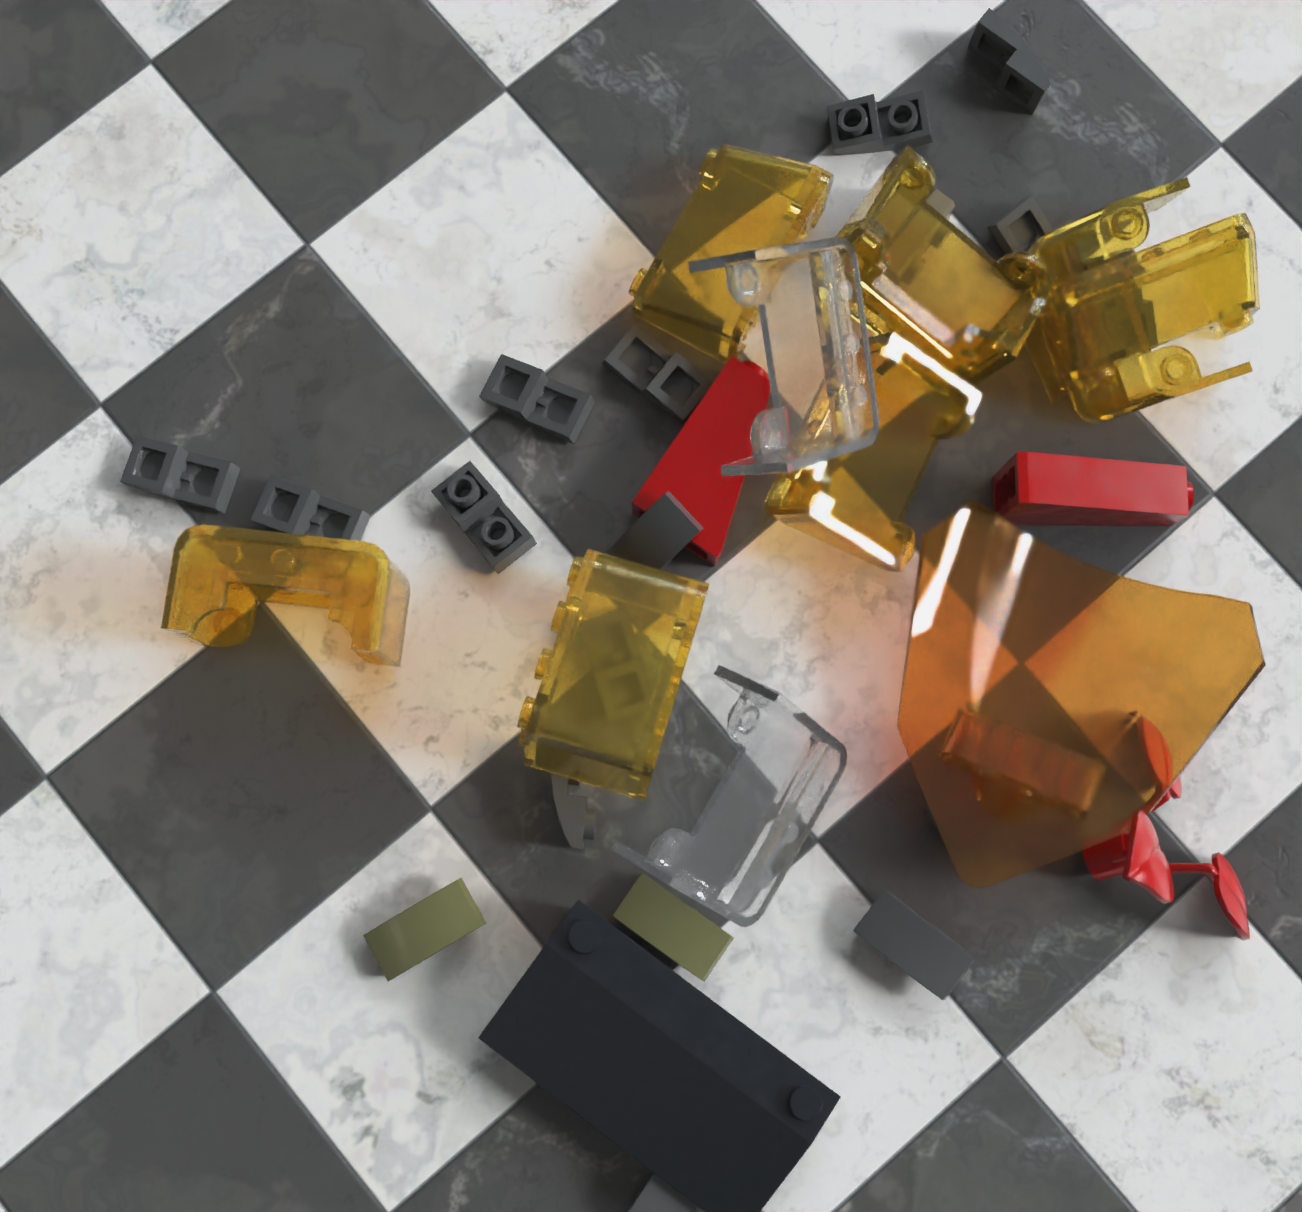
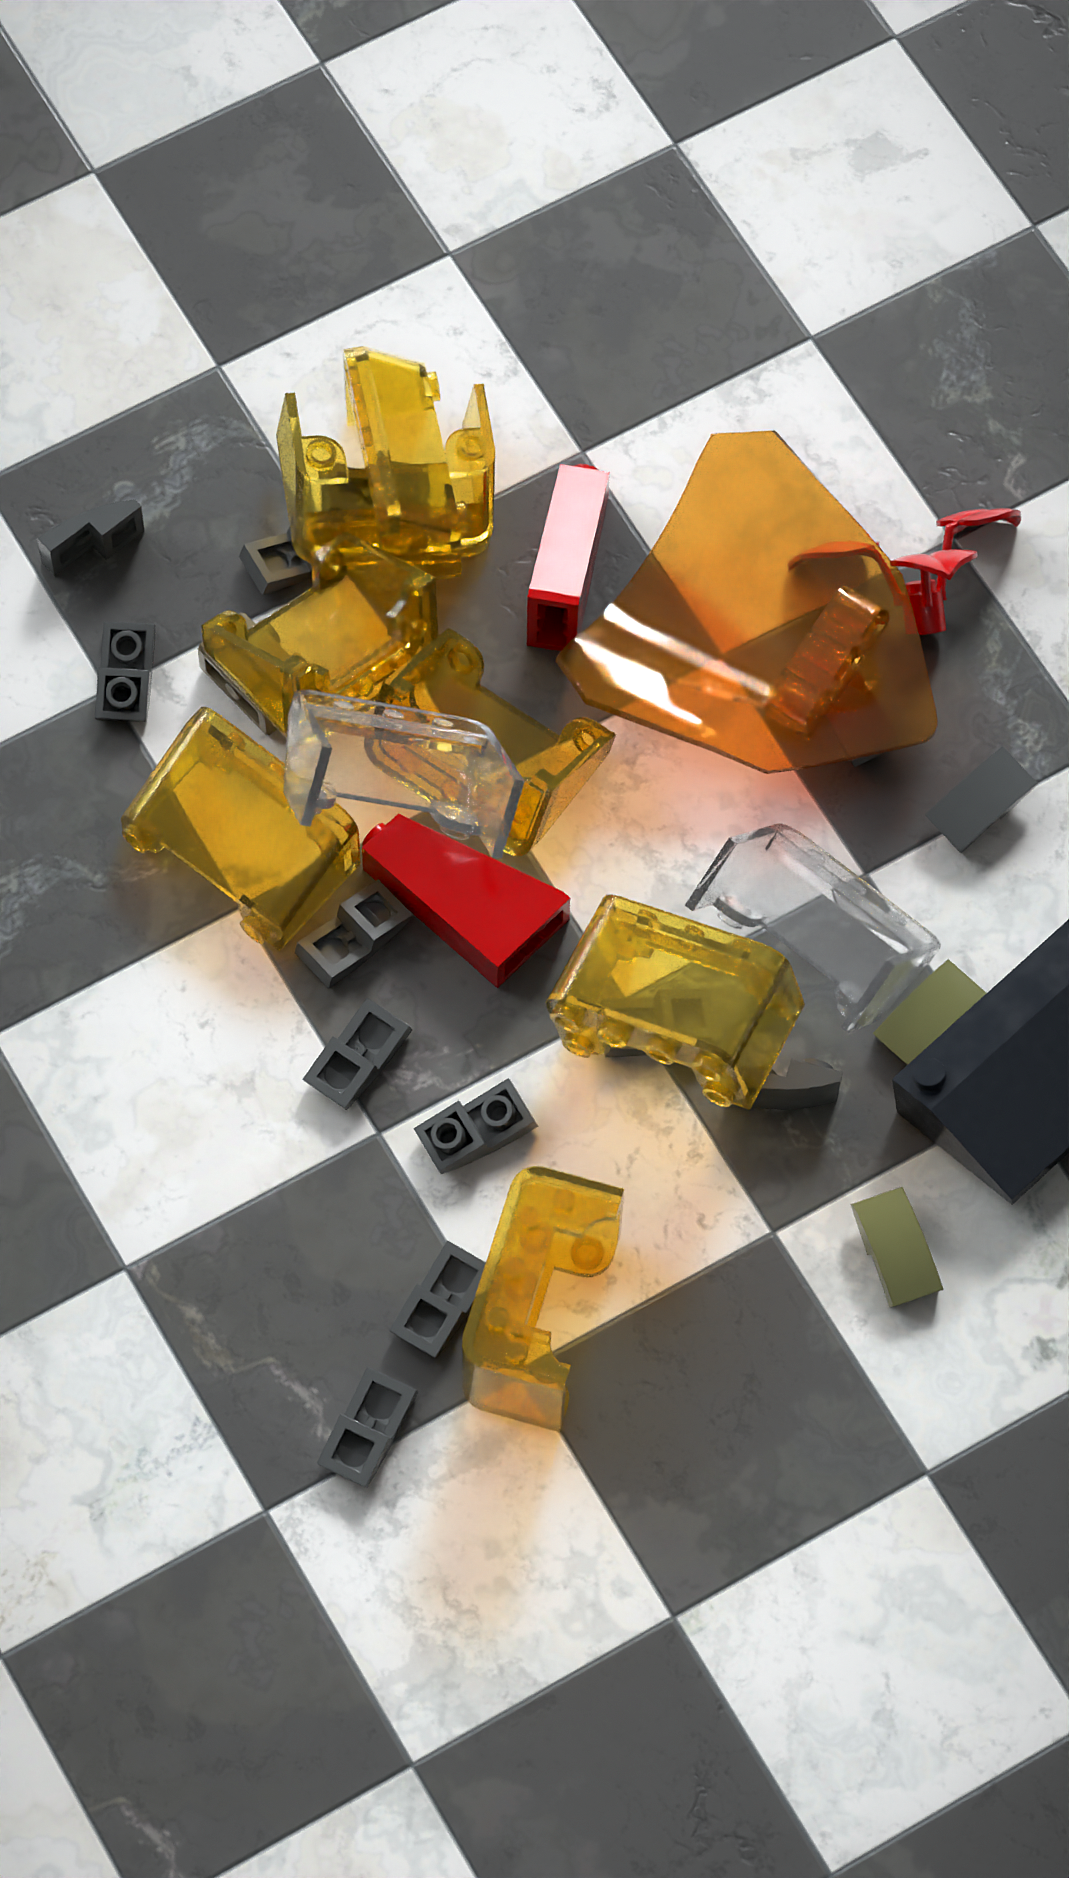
camera: 80 degrees left, 15 degrees down
dark grey slope [601,491,704,594] -> none

